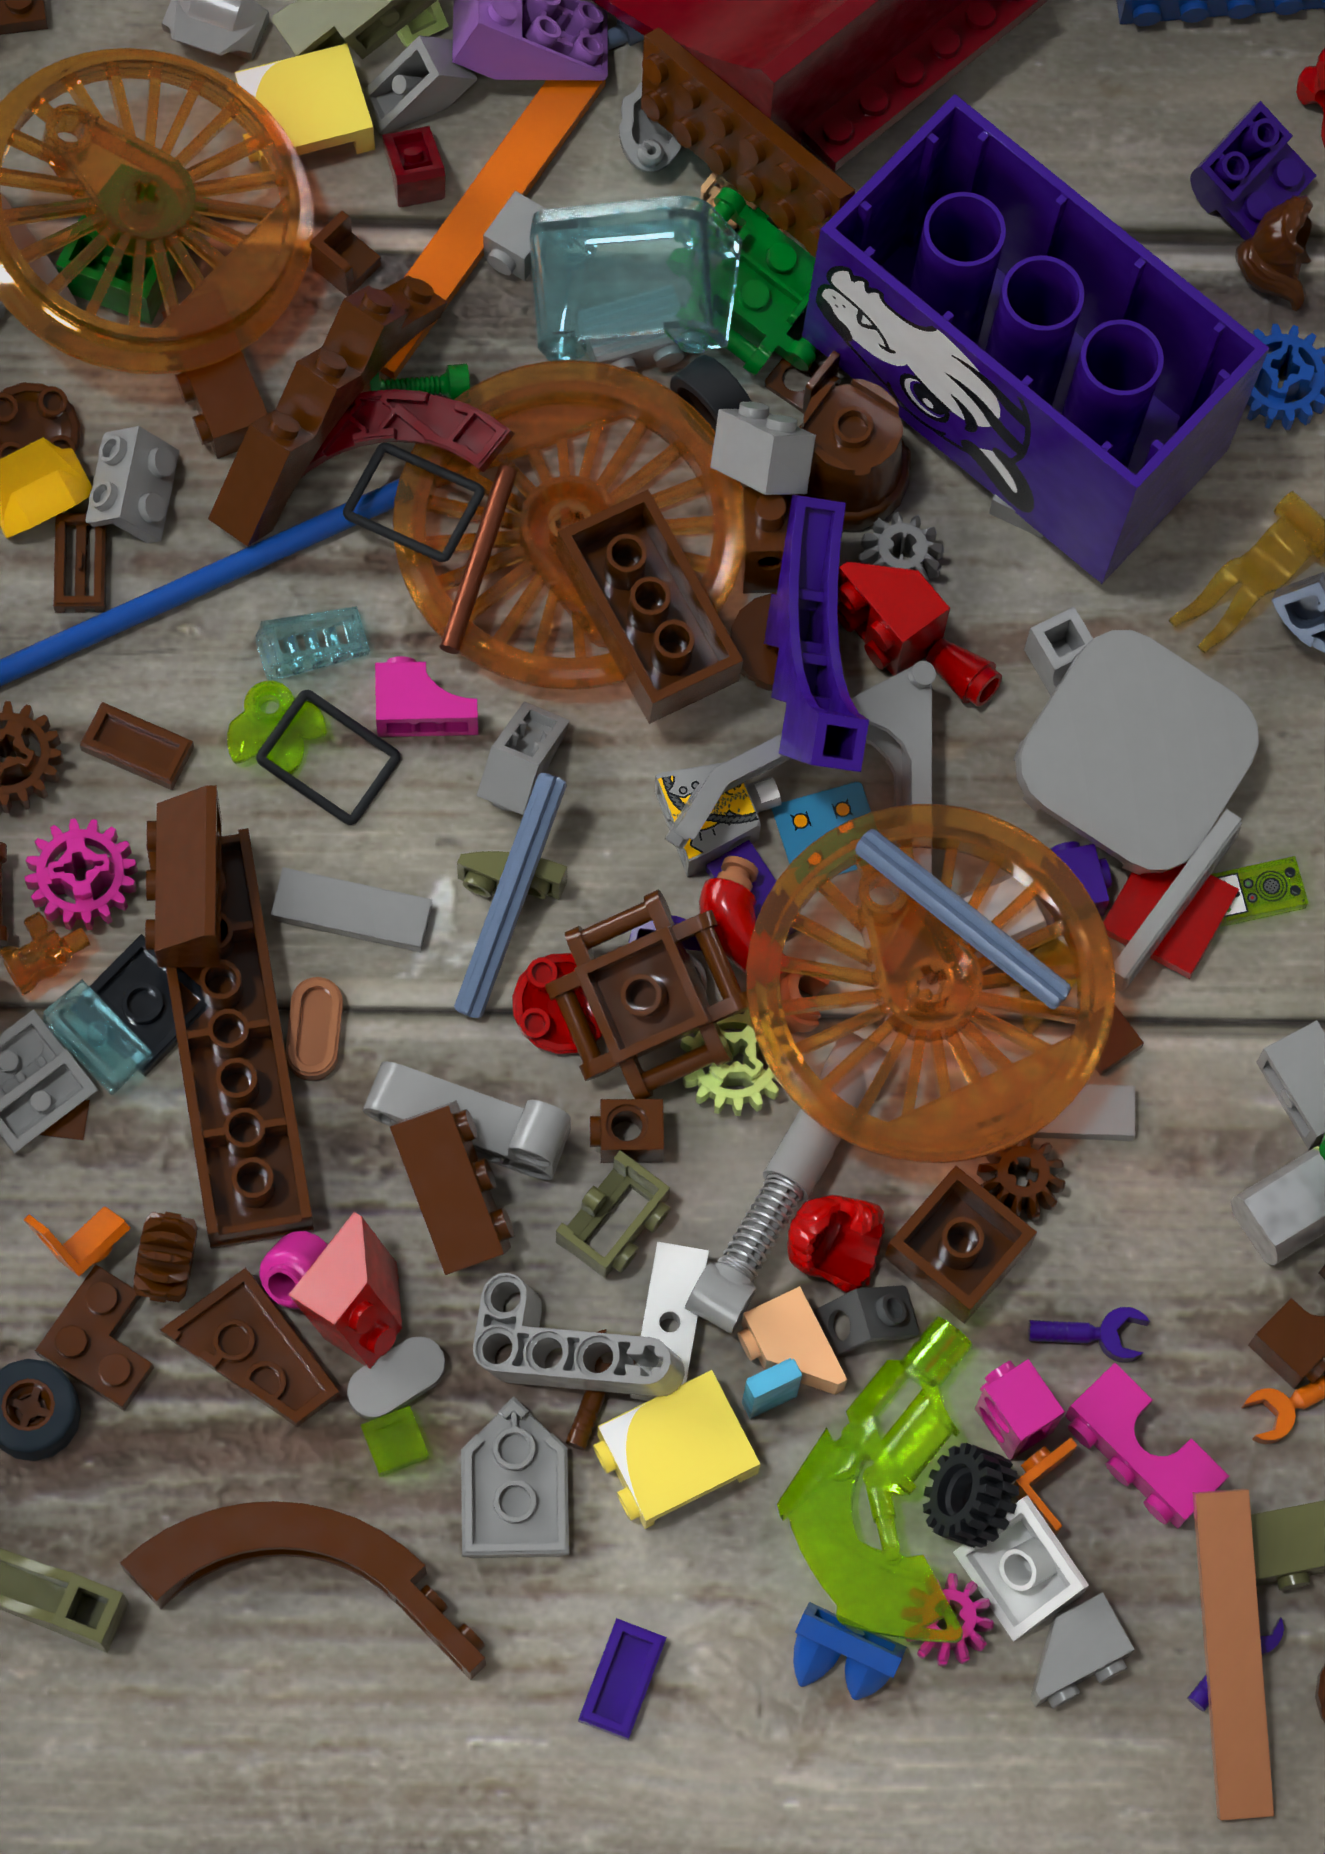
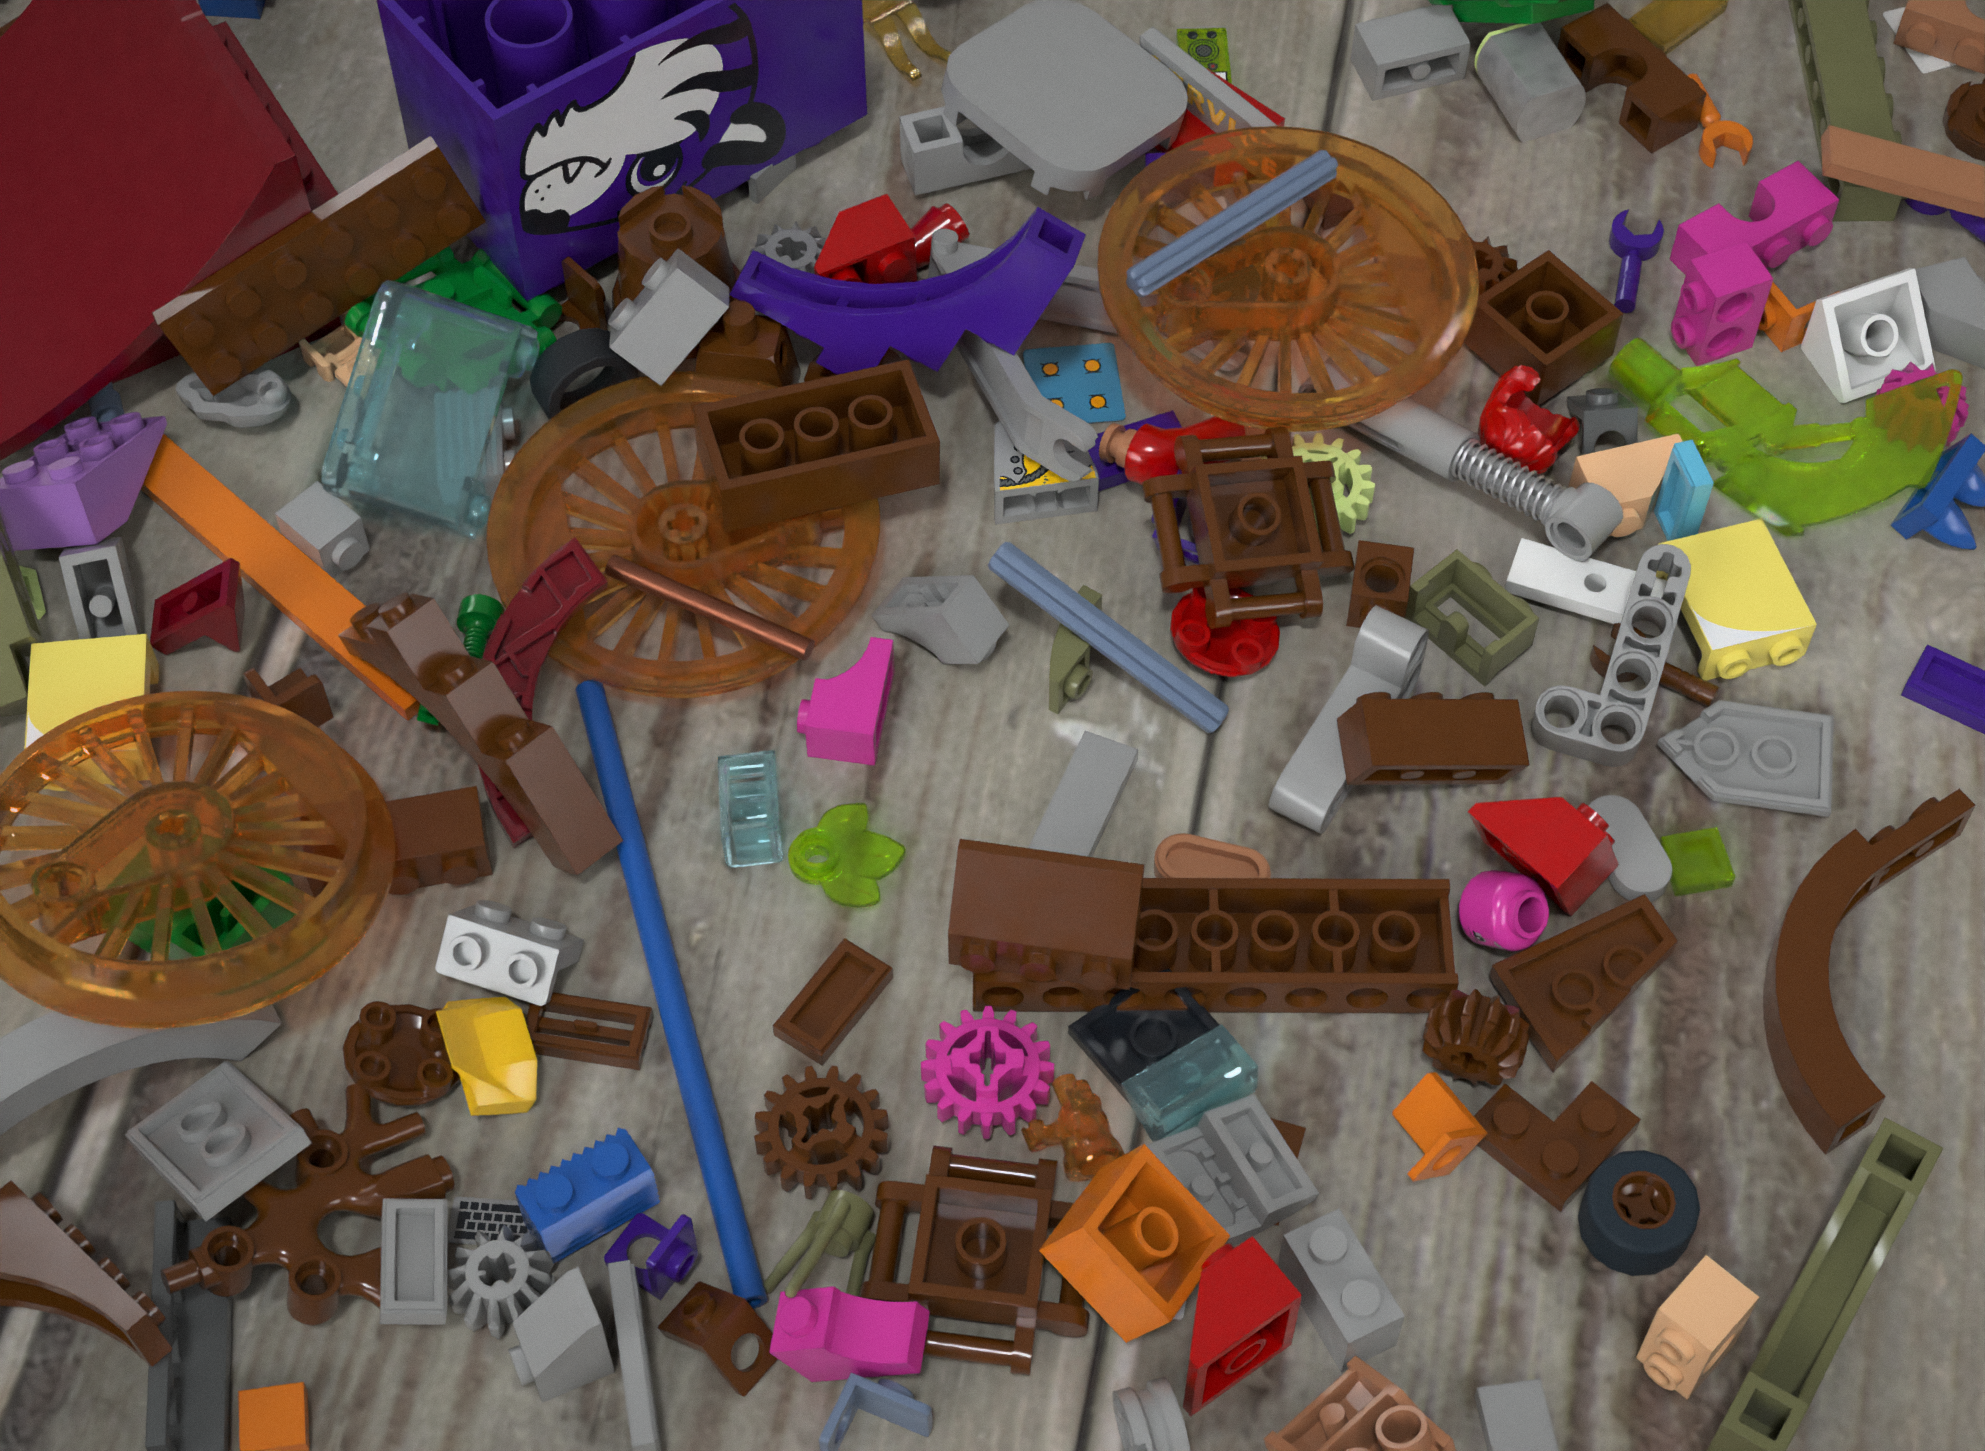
camera: 75 degrees left, 15 degrees down
black piece [256,690,400,825] -> none
black piece [343,443,485,562] -> none
black tyre [923,1443,1019,1548] -> none

